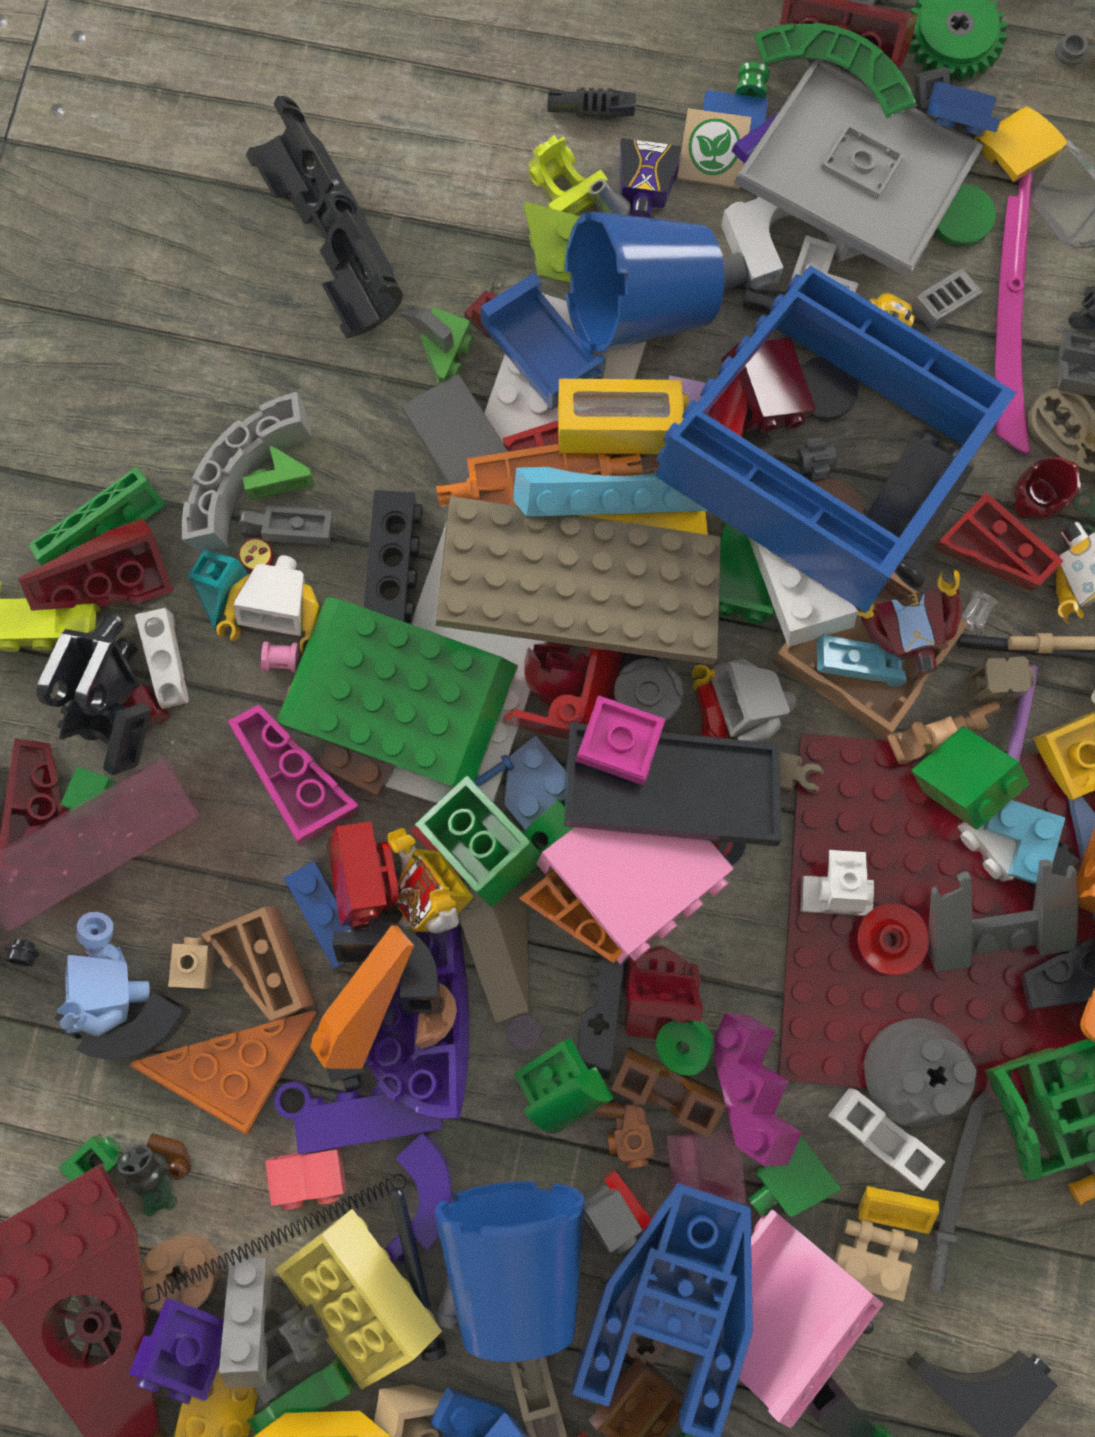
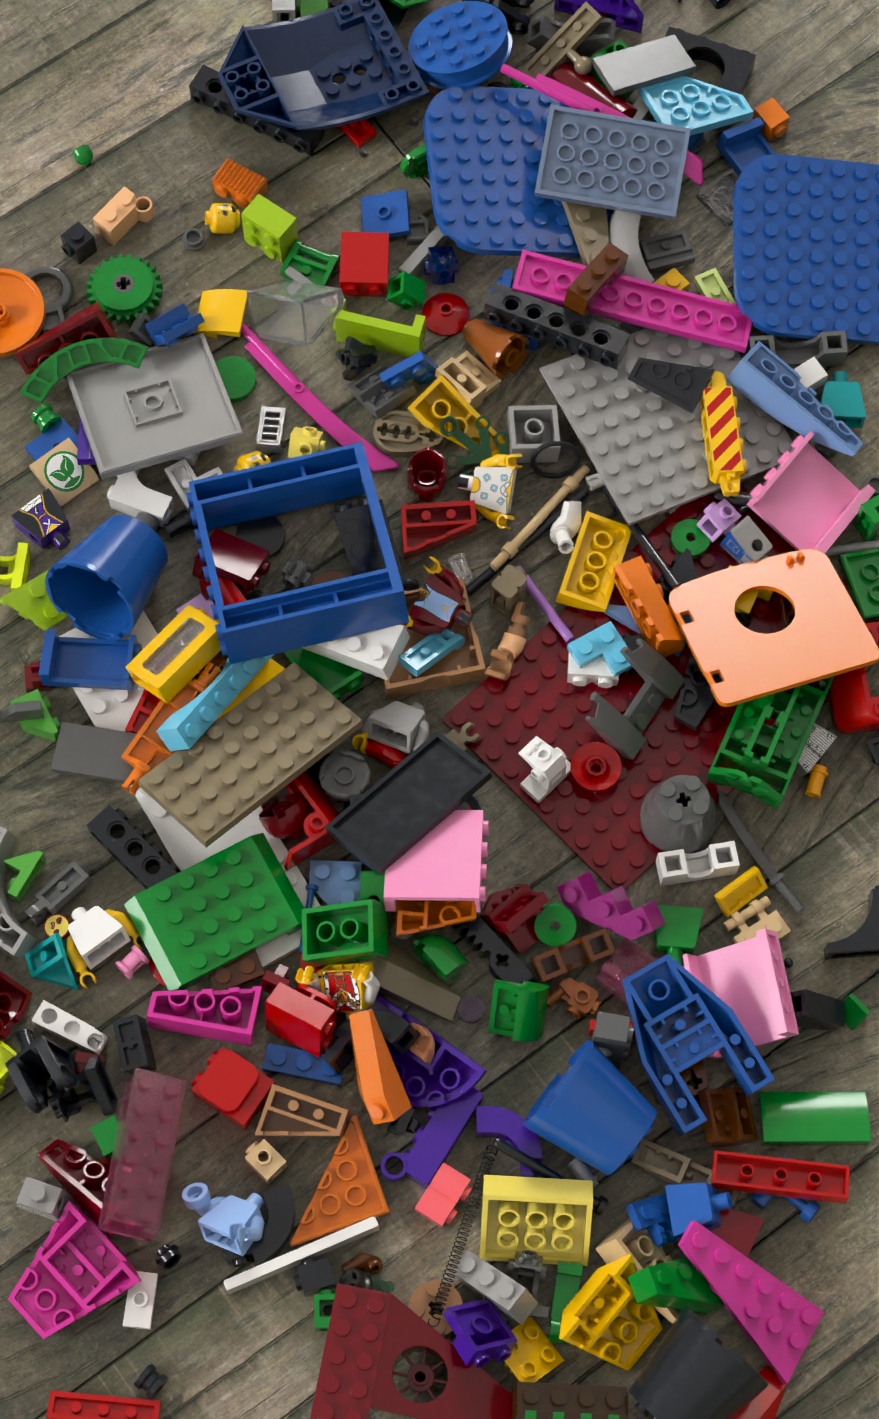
camera: 50 degrees left, 10 degrees down
dark pink plate [575,695,665,785] -> none
flat silver cone [589,179,632,216] -> none
green brick [911,726,1030,830] -> none
none -> black hinge [112,1014,157,1075]
none -> red brick [191,1046,276,1131]
none -> white tile [223,1217,379,1295]
none -> dark red tile [262,964,291,994]
none -> light yellow brick [288,426,326,458]
none -> black brick [293,1257,336,1297]
none -> green brick [412,934,470,982]

